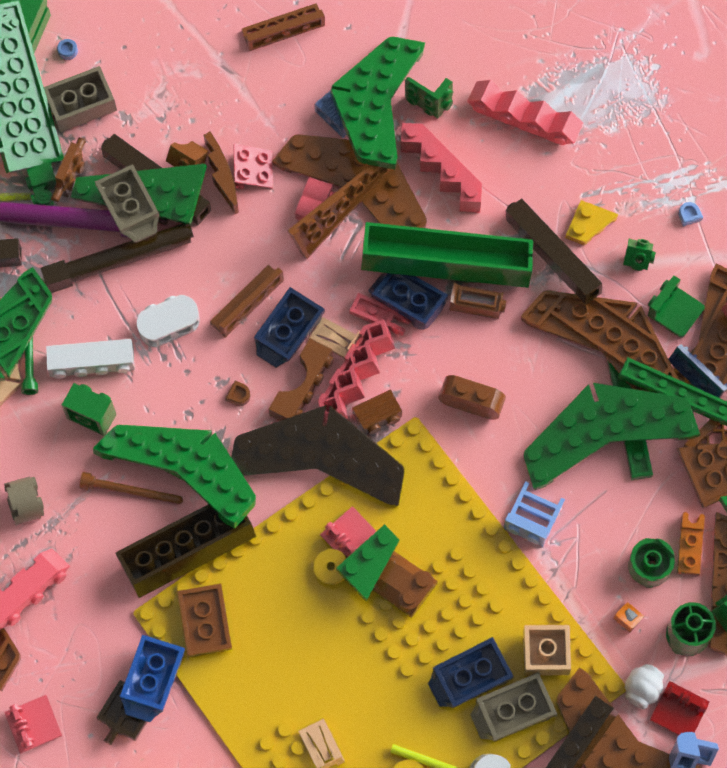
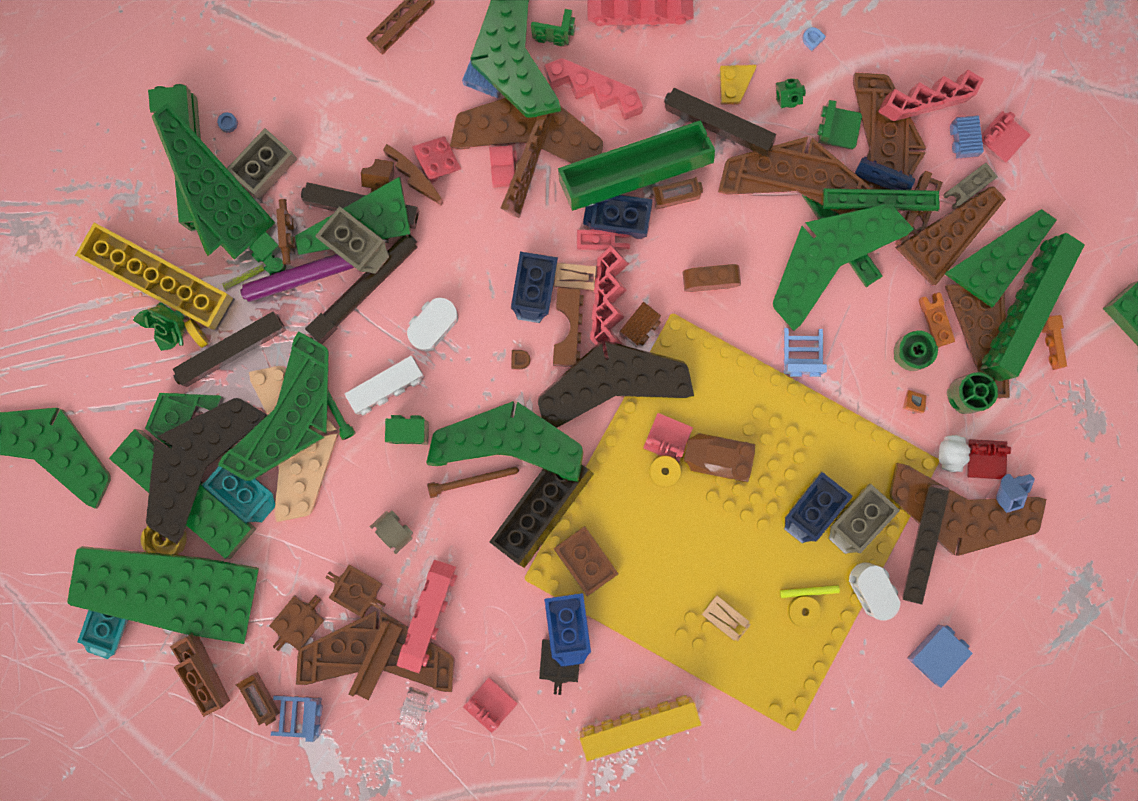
camera: 25 degrees left, 15 degrees up
dark orange fence [210,264,284,338] -> none
green wing [336,524,400,601] -> none
light nougat brick [523,625,571,676] -> none

